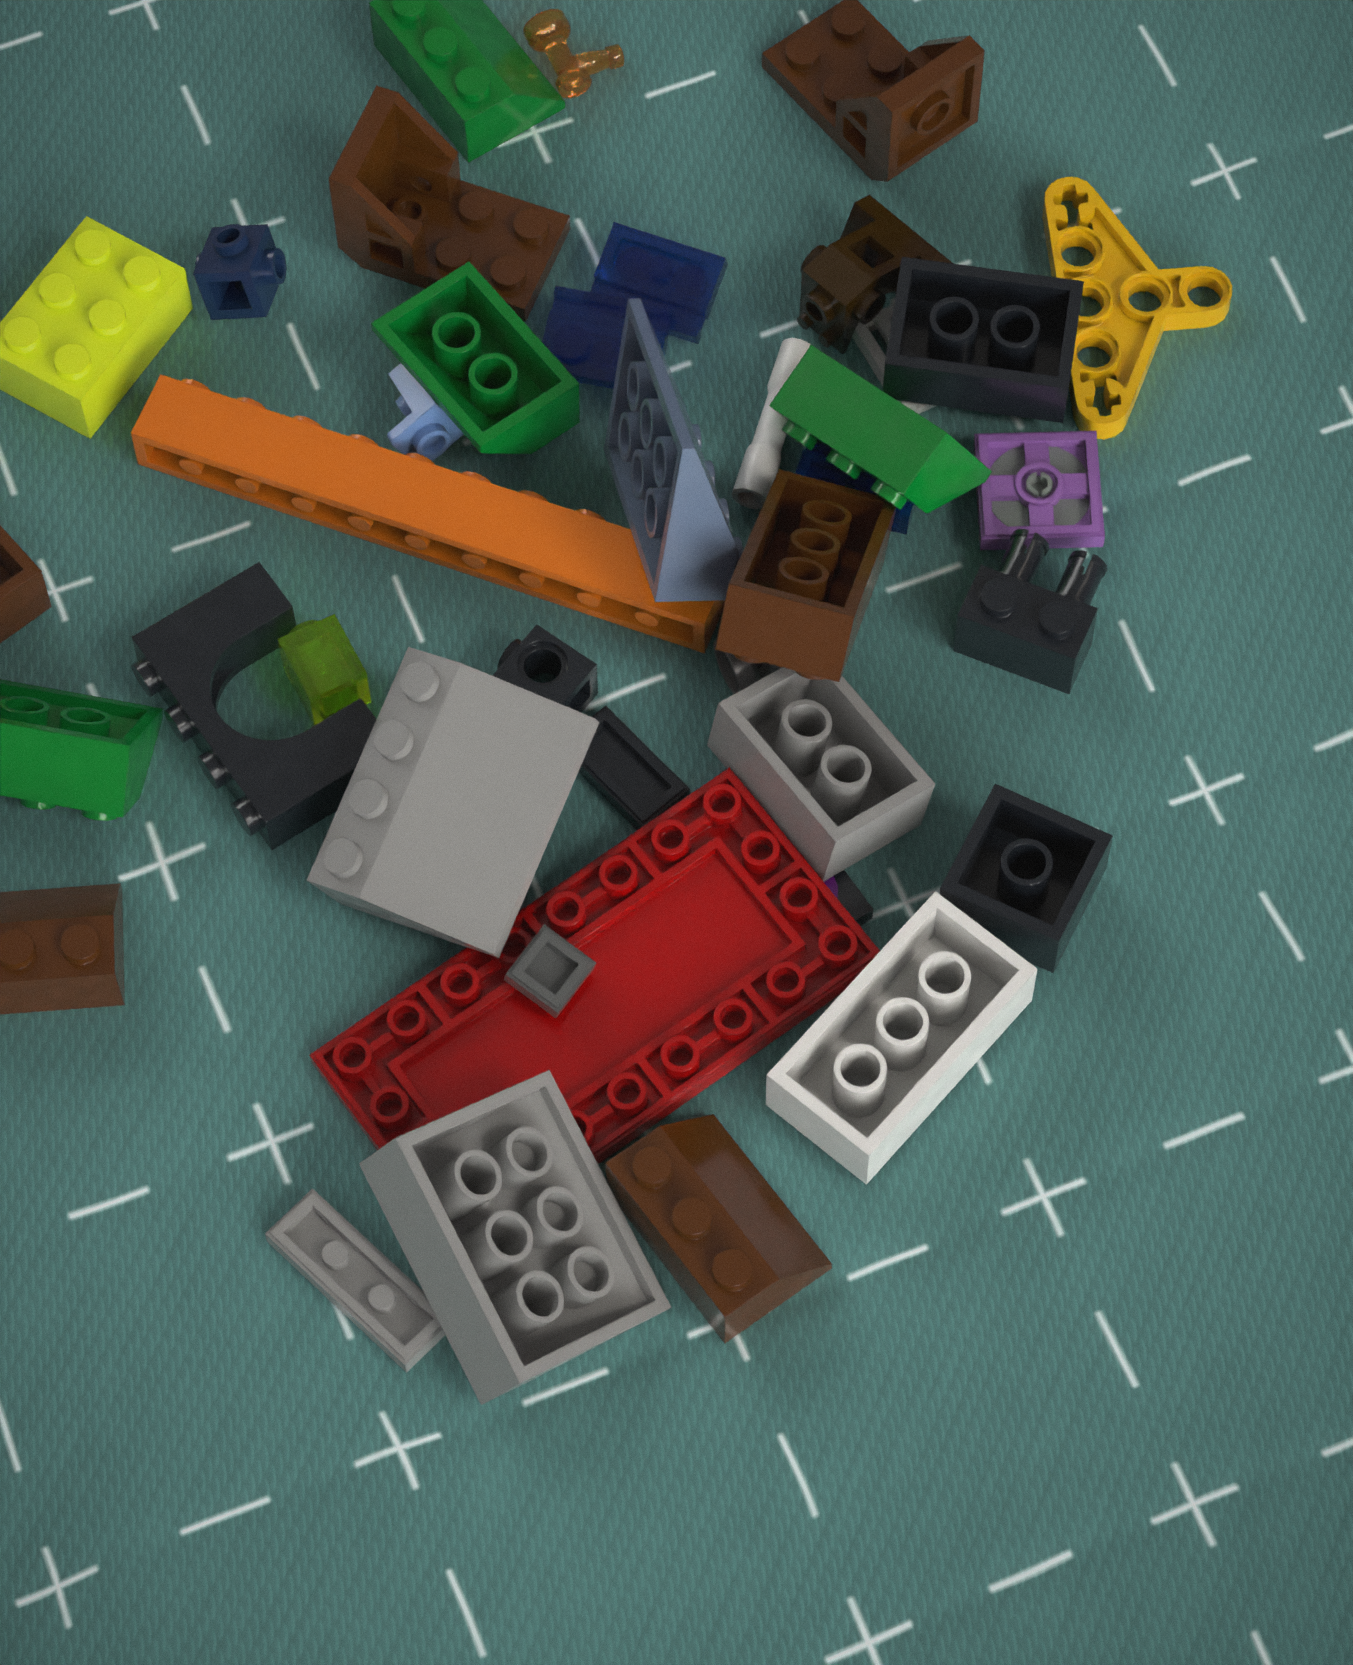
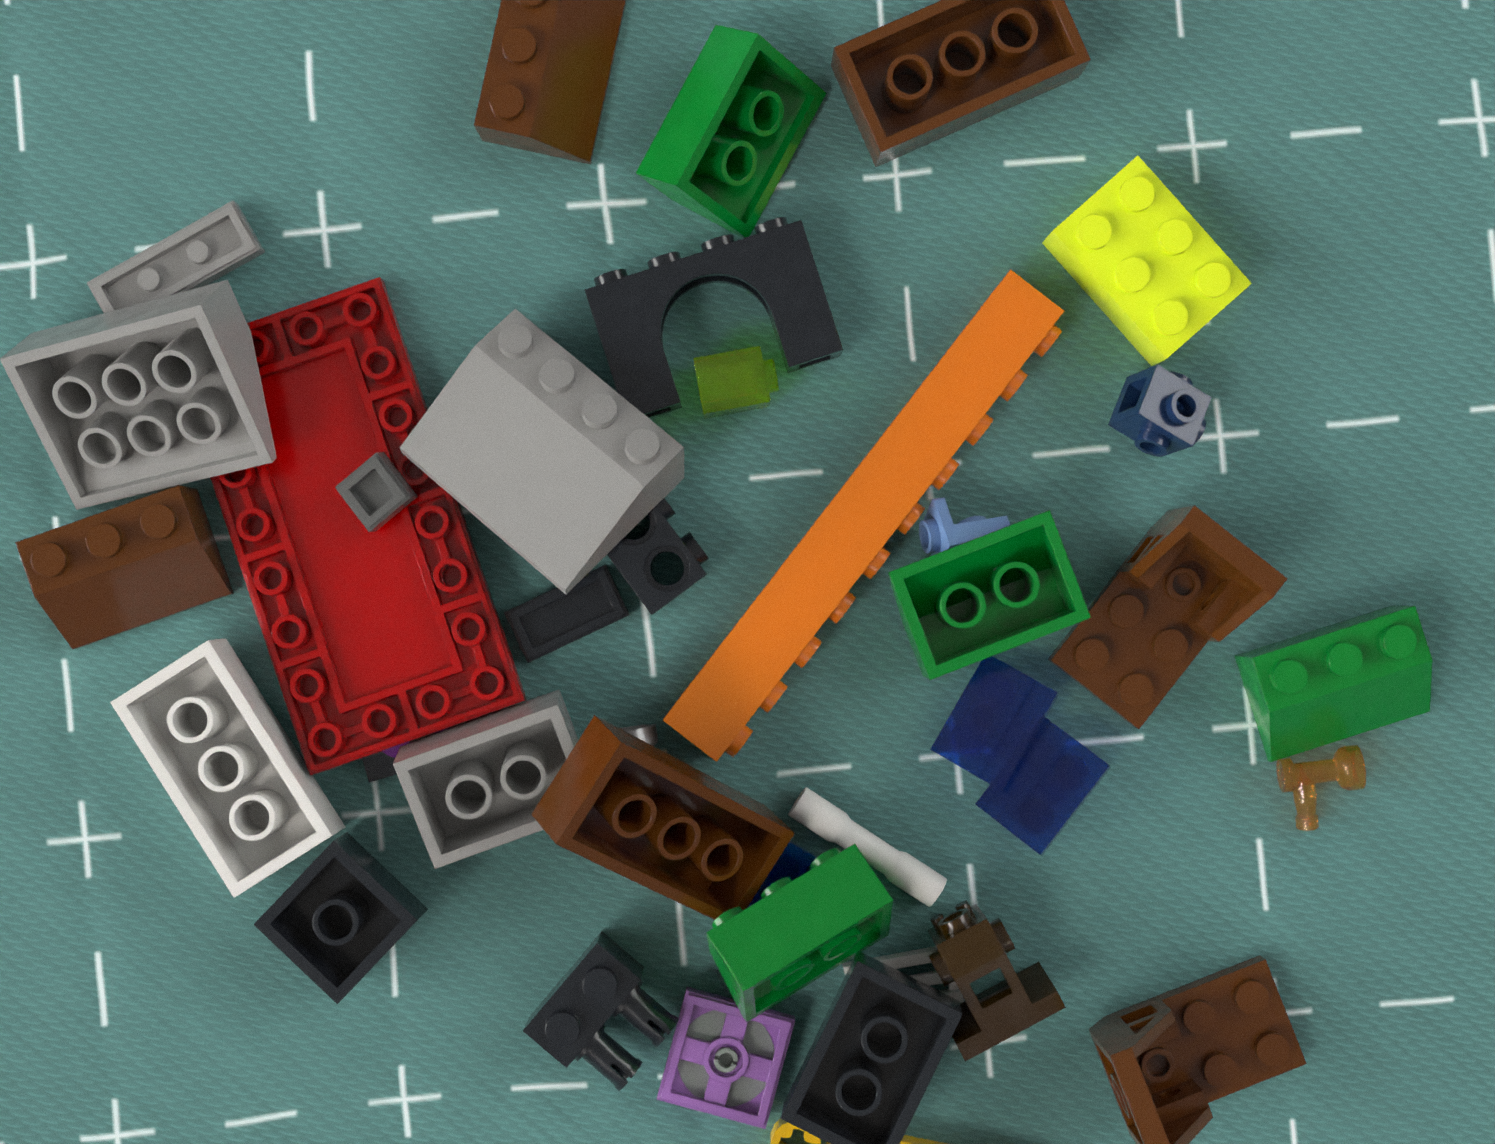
camera: 110 degrees right, 25 degrees up
sand blue slope [604,298,743,602] -> none

